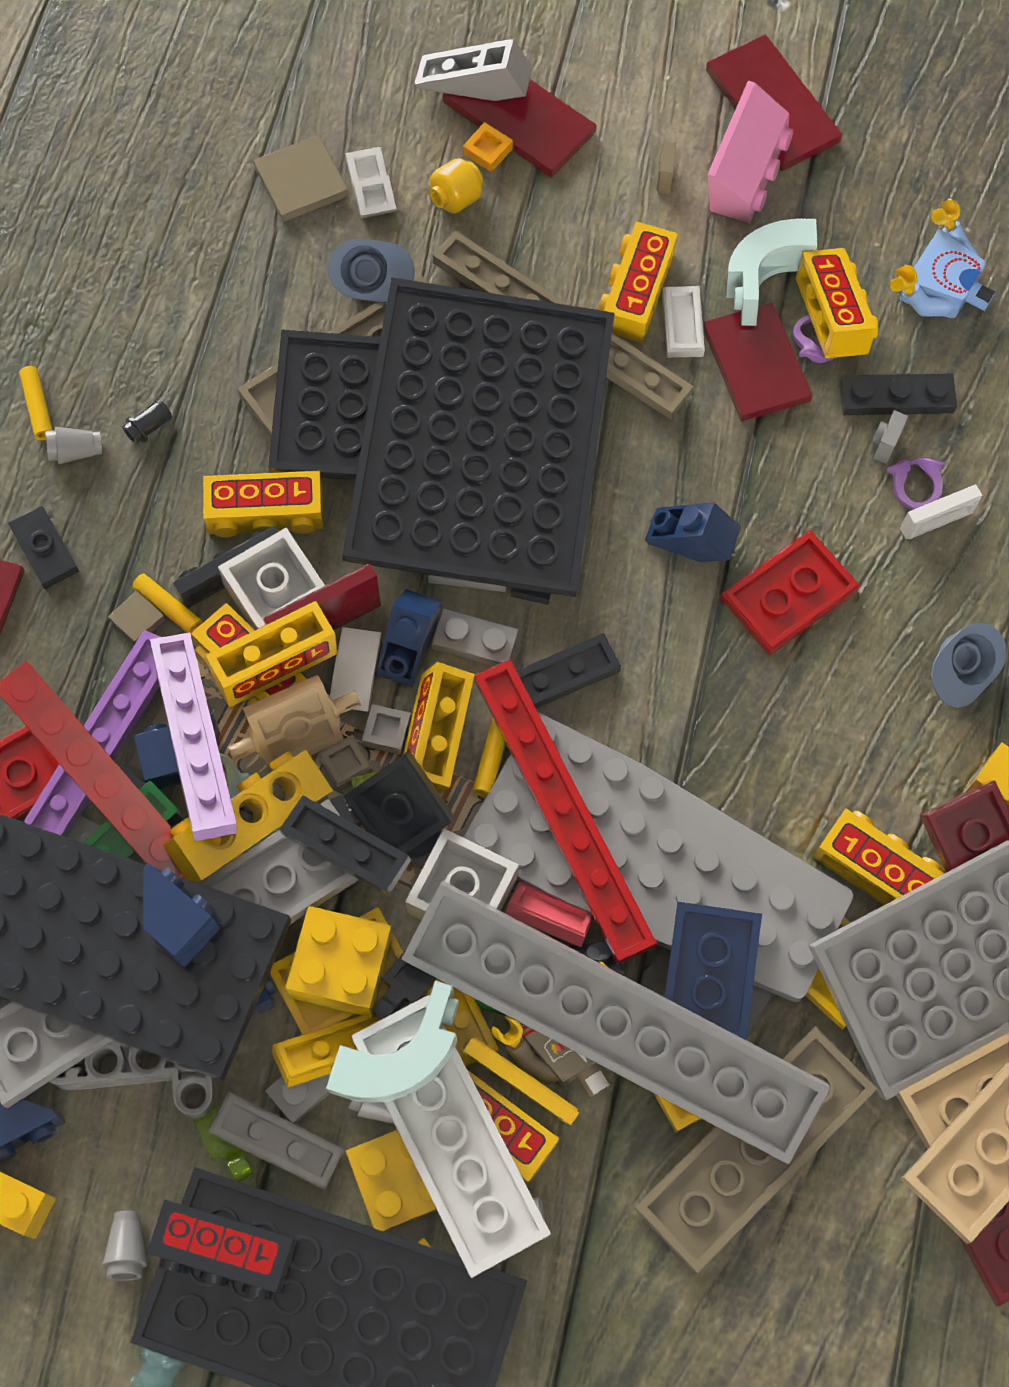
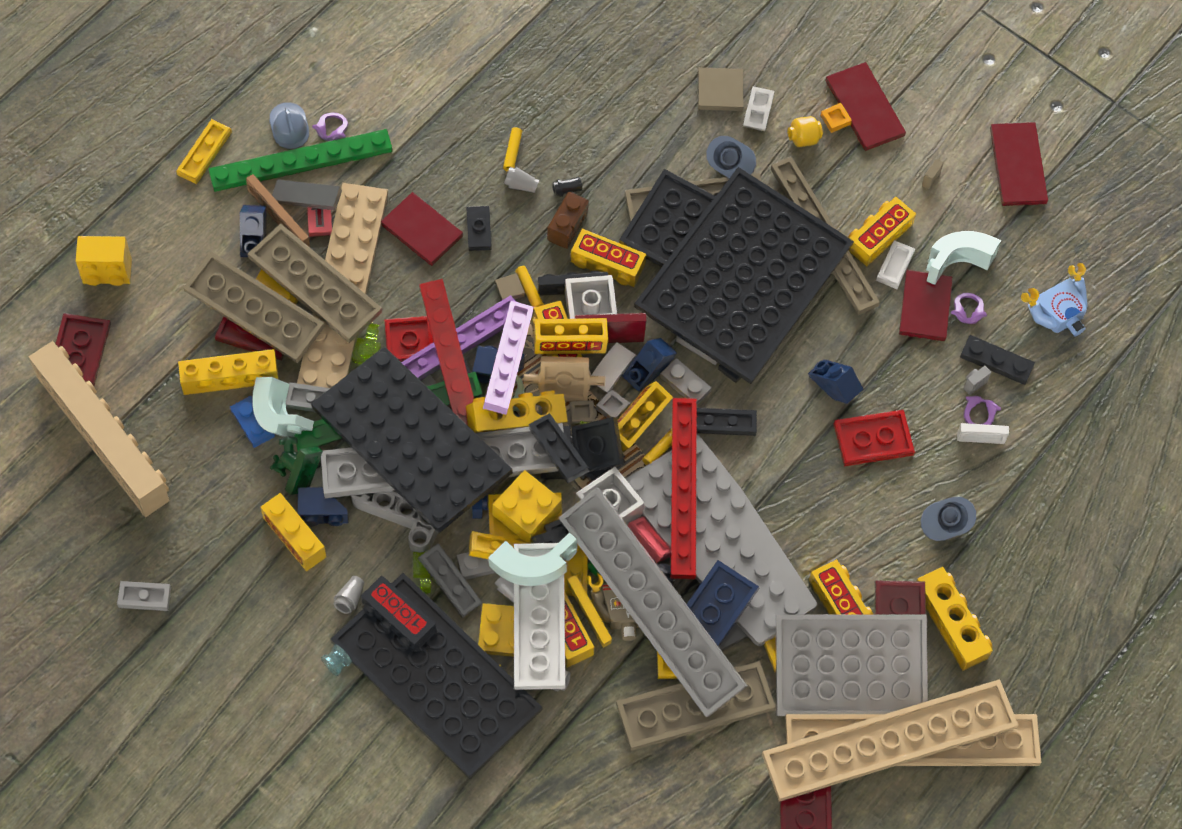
camera: 25 degrees right, 5 degrees down
dark blue slope [143,863,220,968] -> none
light grey slope [415,39,533,101] -> none
bright pink slope [708,81,793,224] -> none
yellow brick [795,248,878,358] -> none
none -> reddish brown brick [547,192,589,249]

